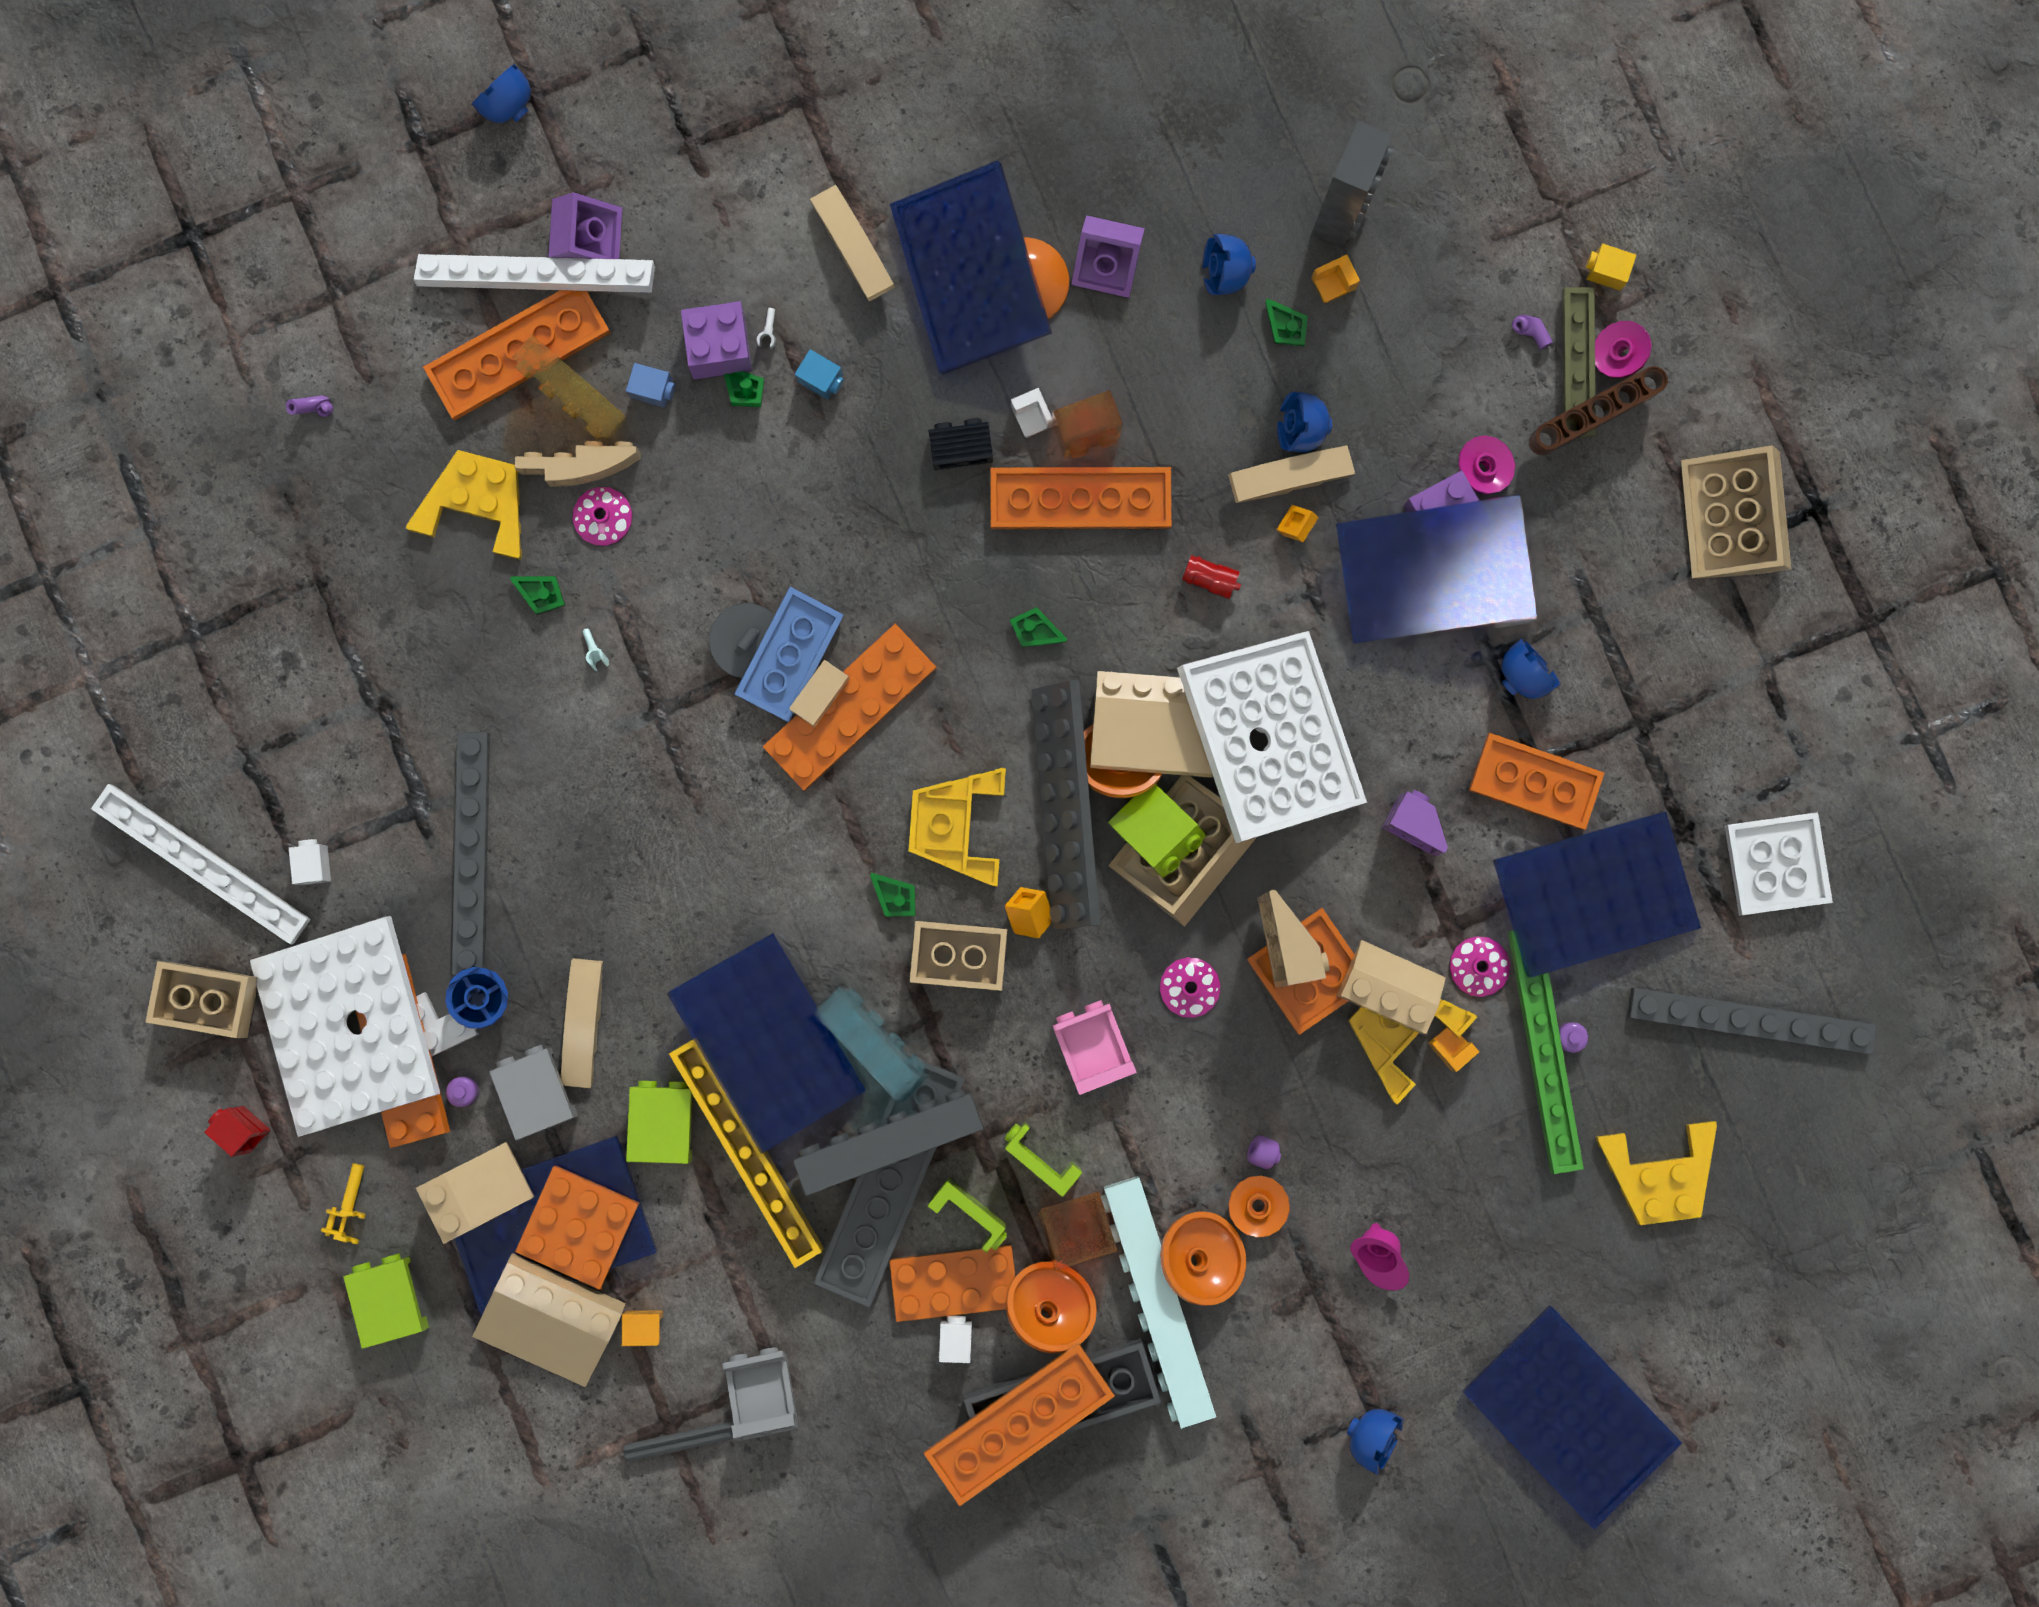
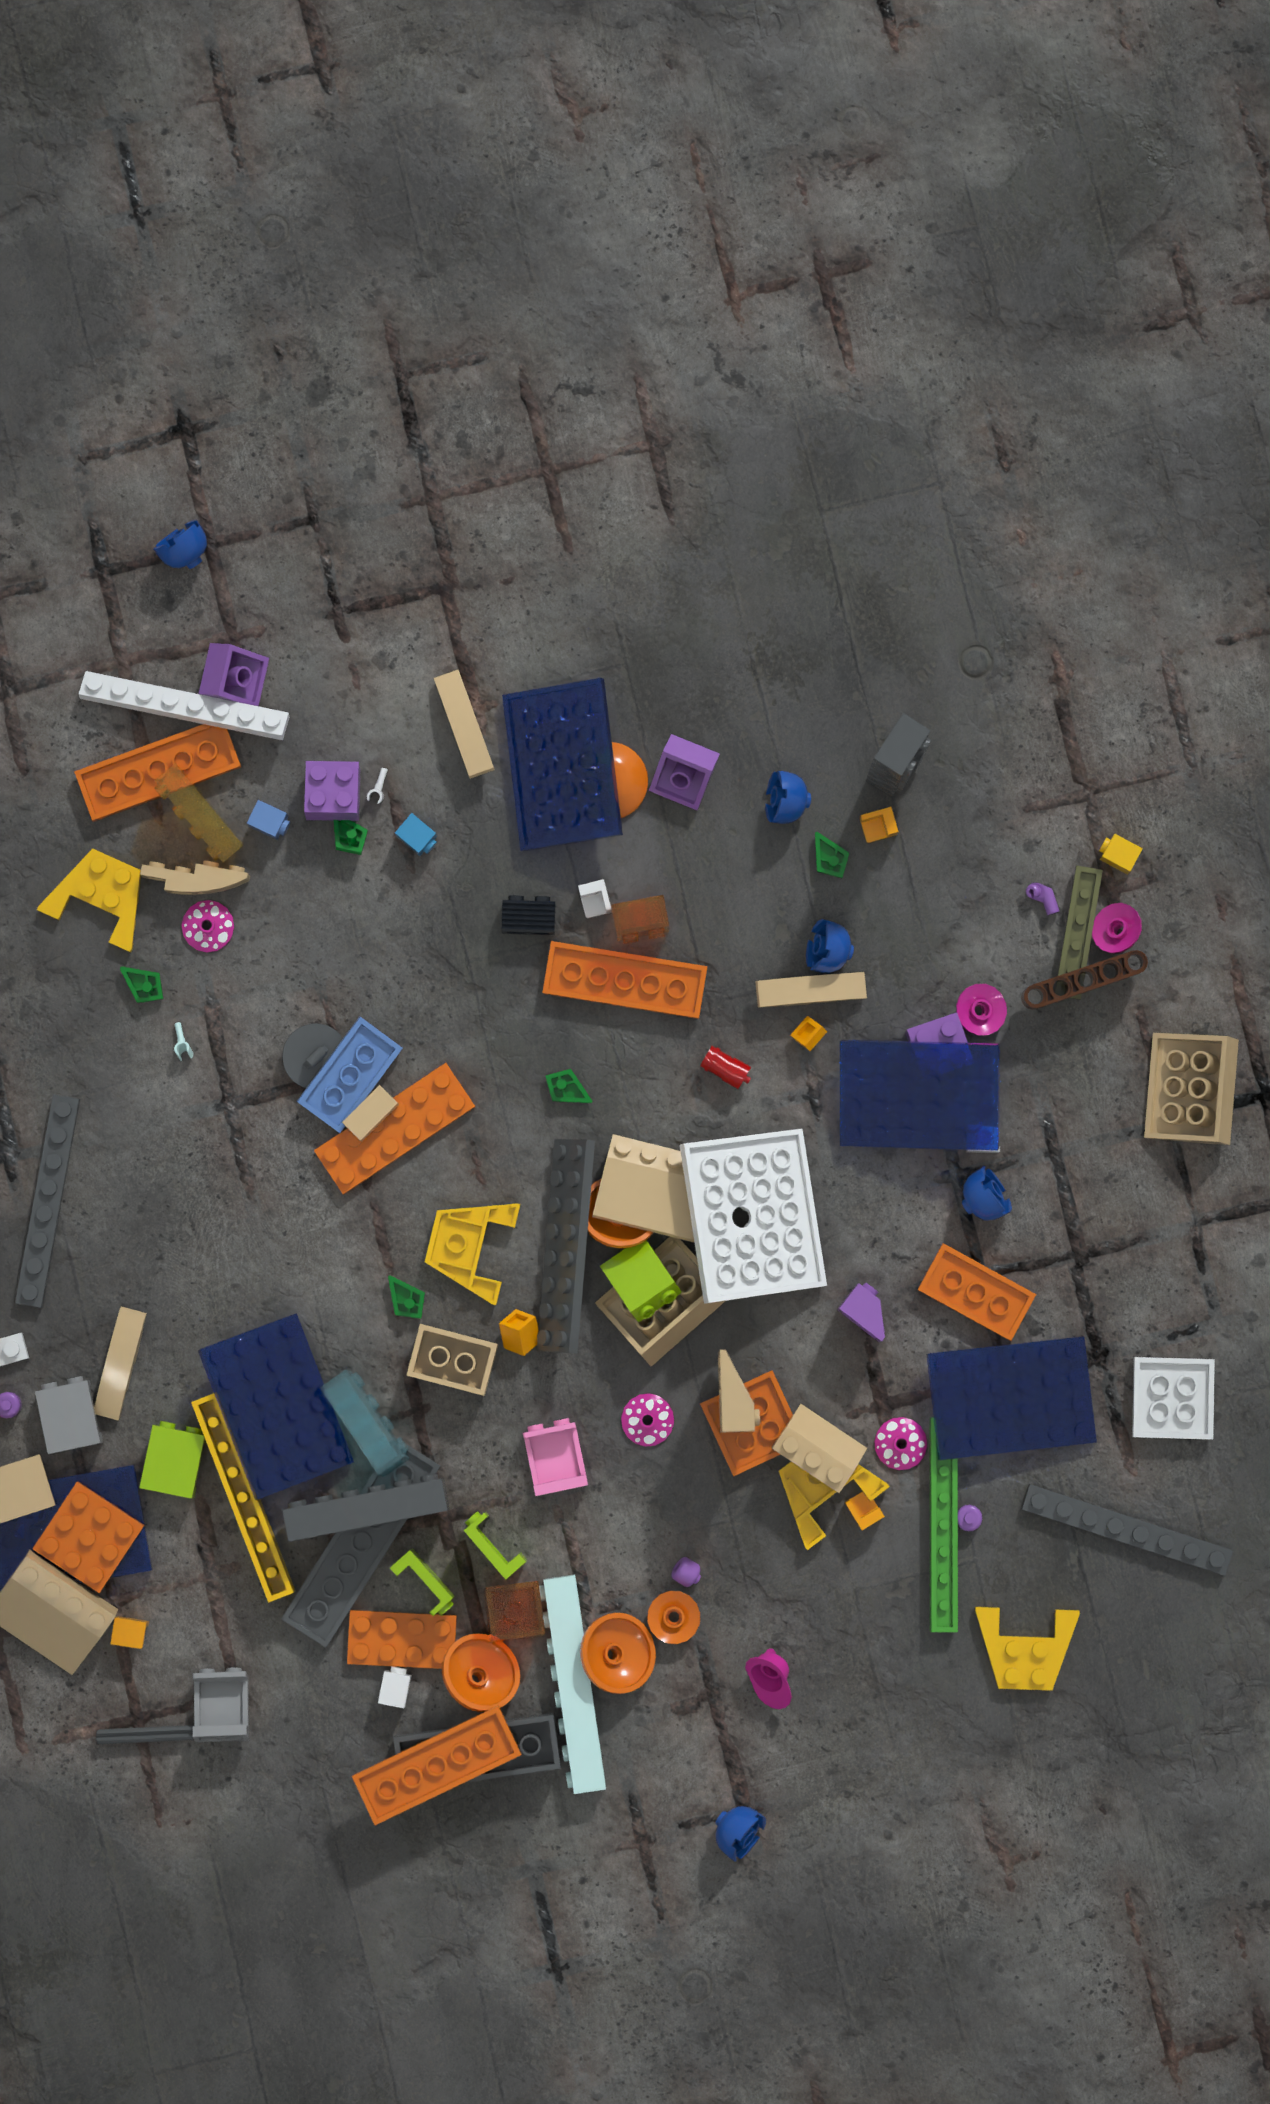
camera: 10 degrees right, 0 degrees up
blue cylinder [445,967,508,1029] -> none
clear blue plate [1462,1305,1682,1530] -> none

